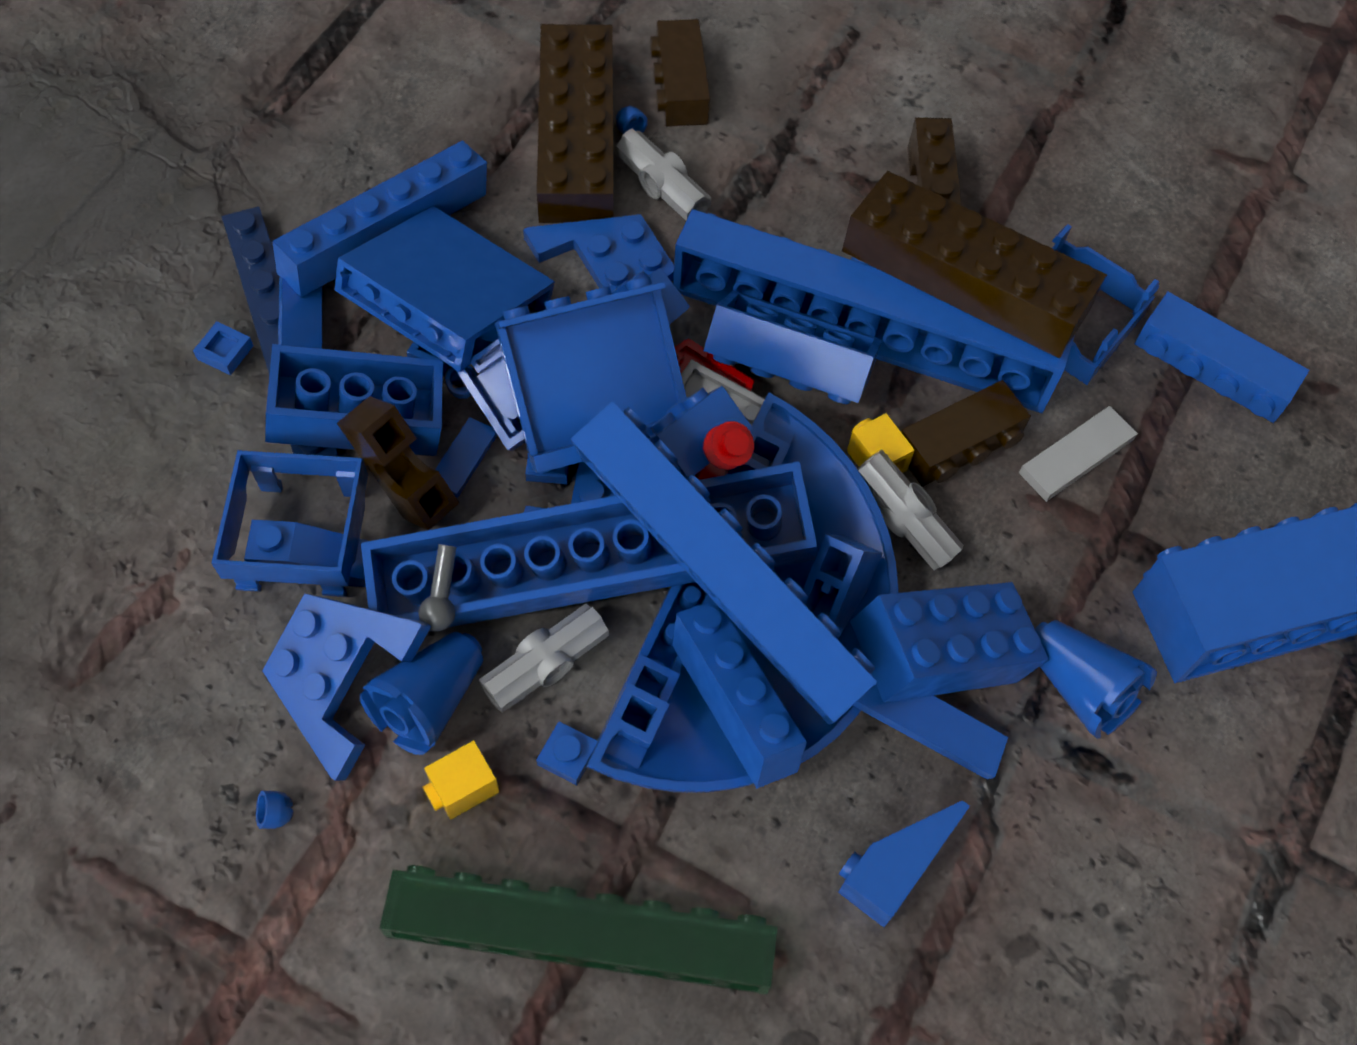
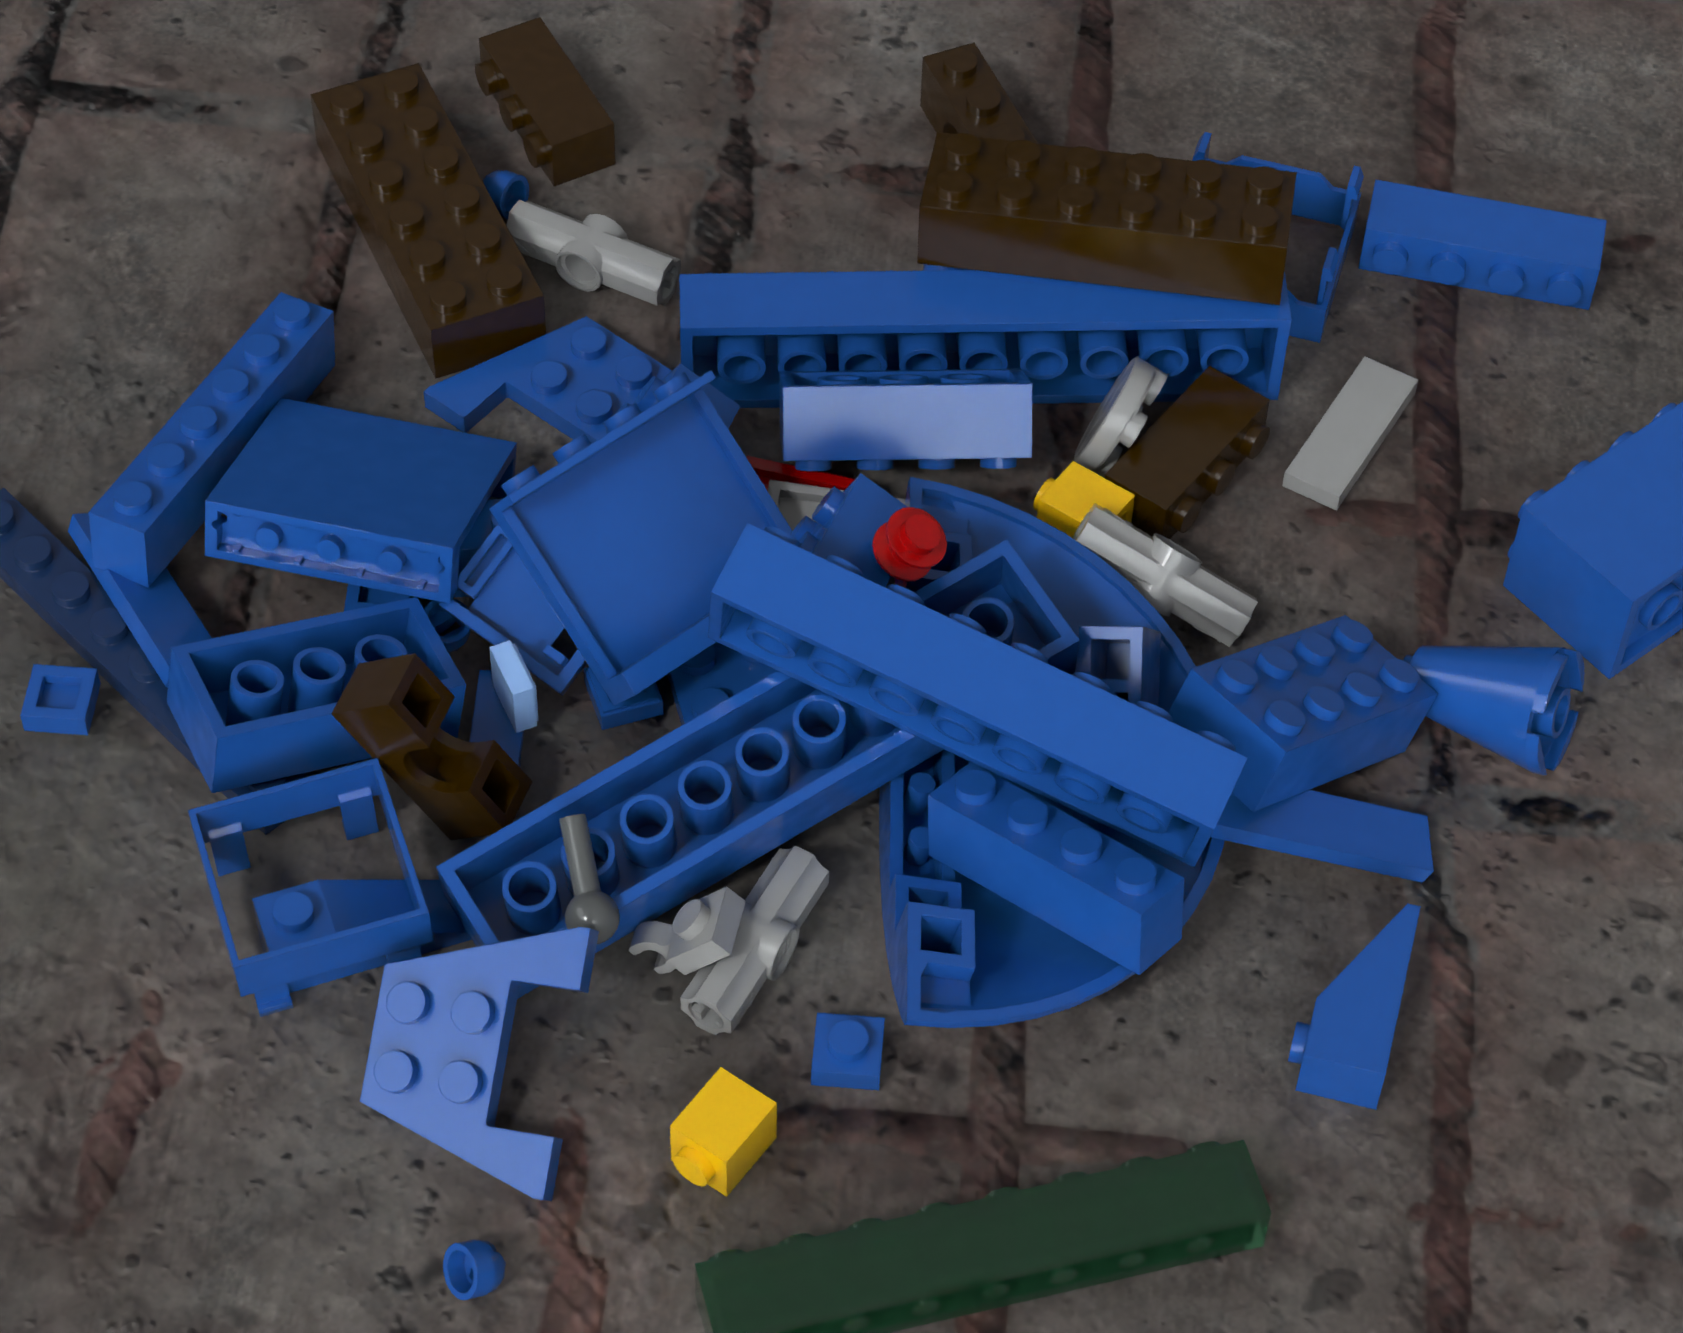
camera: 20 degrees left, 10 degrees down
blue cone [360,632,483,755] -> none
none -> light blue tile [489,640,539,733]
none -> light grey plate [629,886,746,975]
none -> light grey tile [1074,356,1168,478]

